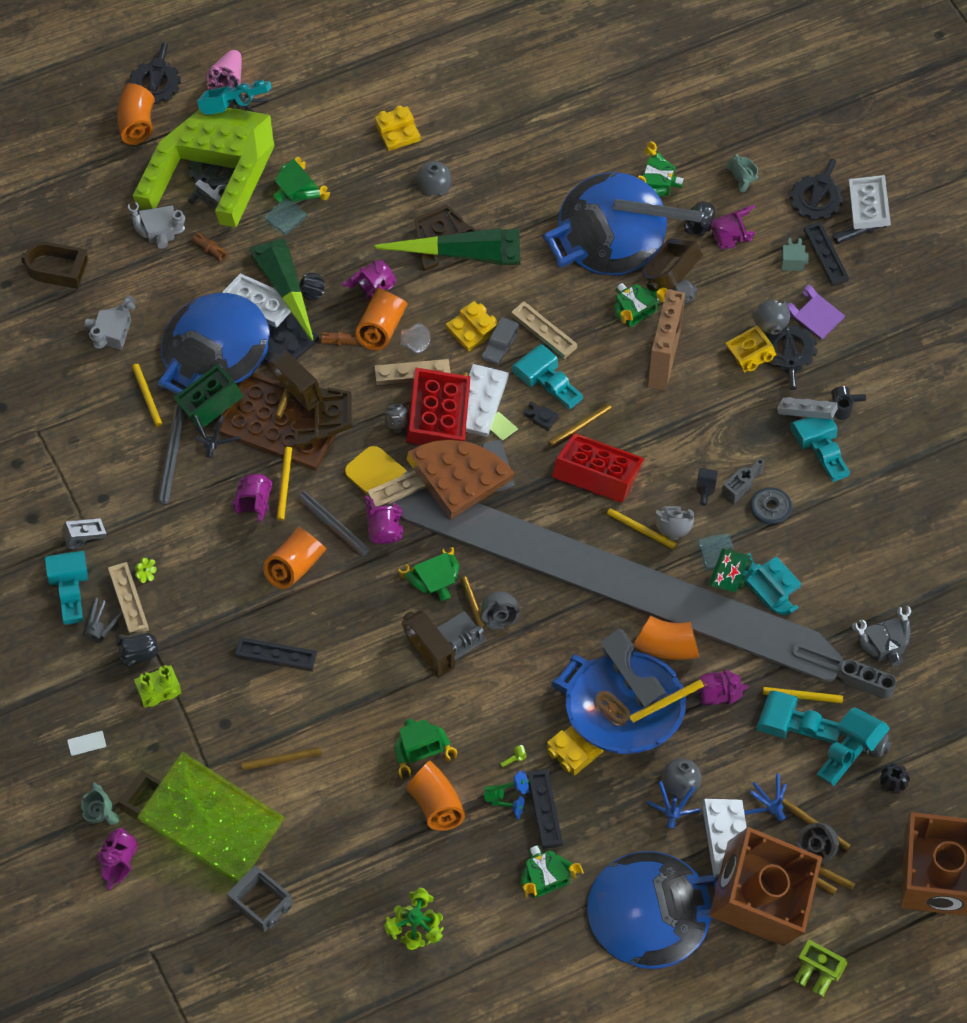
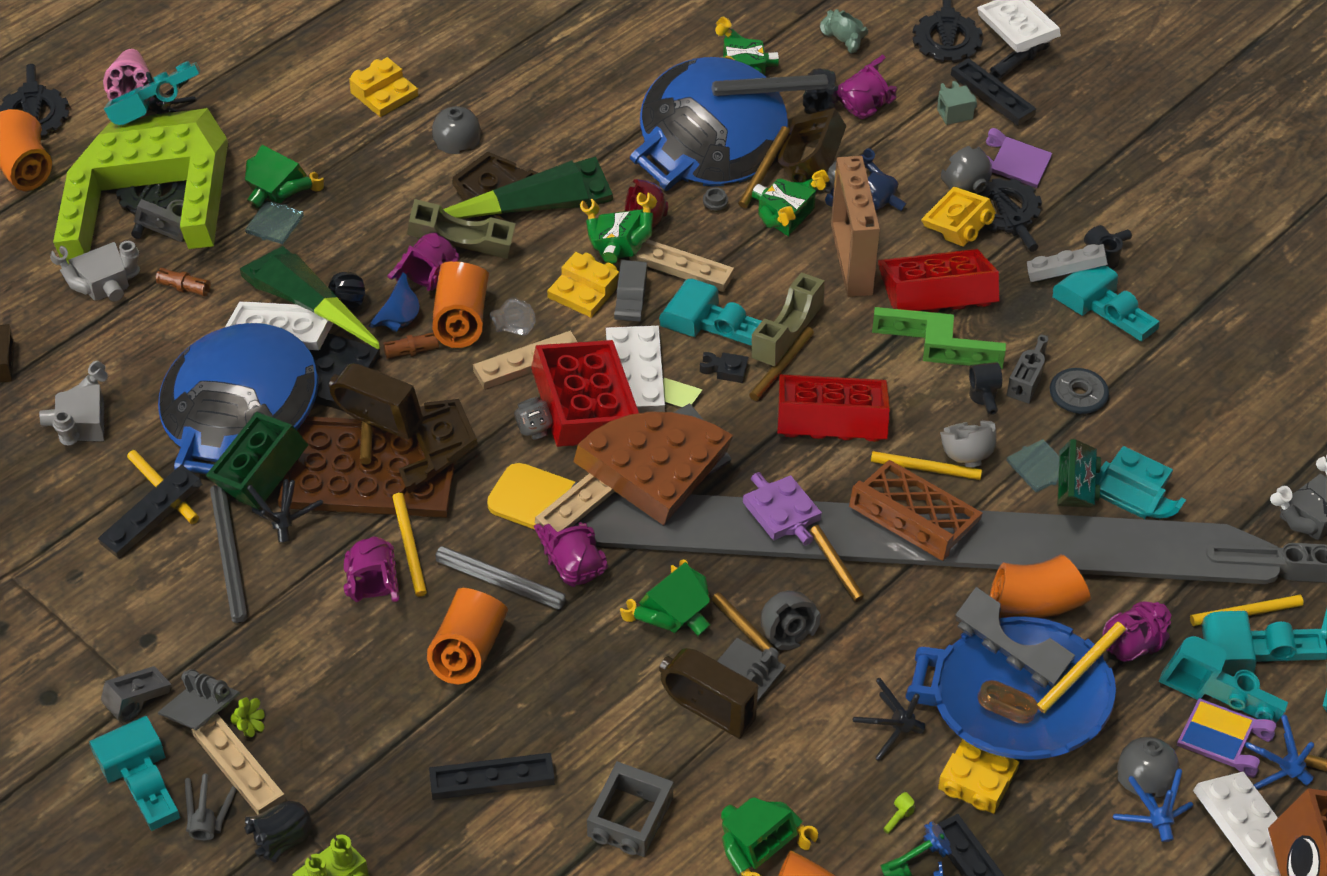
camera: 20 degrees left, 10 degrees down
none -> black plate [98,464,203,559]
none -> dark grey hinge [158,669,240,730]
none -> blue hat [368,272,419,332]
none -> olive arch [407,199,516,259]
none -> green torso [580,192,657,264]
none -> dark grey window [587,761,674,857]
none -> dark red cylinder [624,179,668,229]
none -> dark grey plate [703,187,728,211]
none -> pearl gold bar [738,126,790,208]
none -> medium lavender plate [743,472,822,546]
none -> olive arch [751,272,825,366]
none -> pearl gold bar [809,525,864,602]
none -> dark blue piece [825,148,907,211]
none -> dark orange fence [849,460,983,561]
none -> black plant [852,678,925,761]
none -> bright green bracket [872,307,1006,369]
none -> red slope [878,249,999,312]
none -> teal plate [1158,636,1288,723]
none -> flag [1177,698,1276,778]

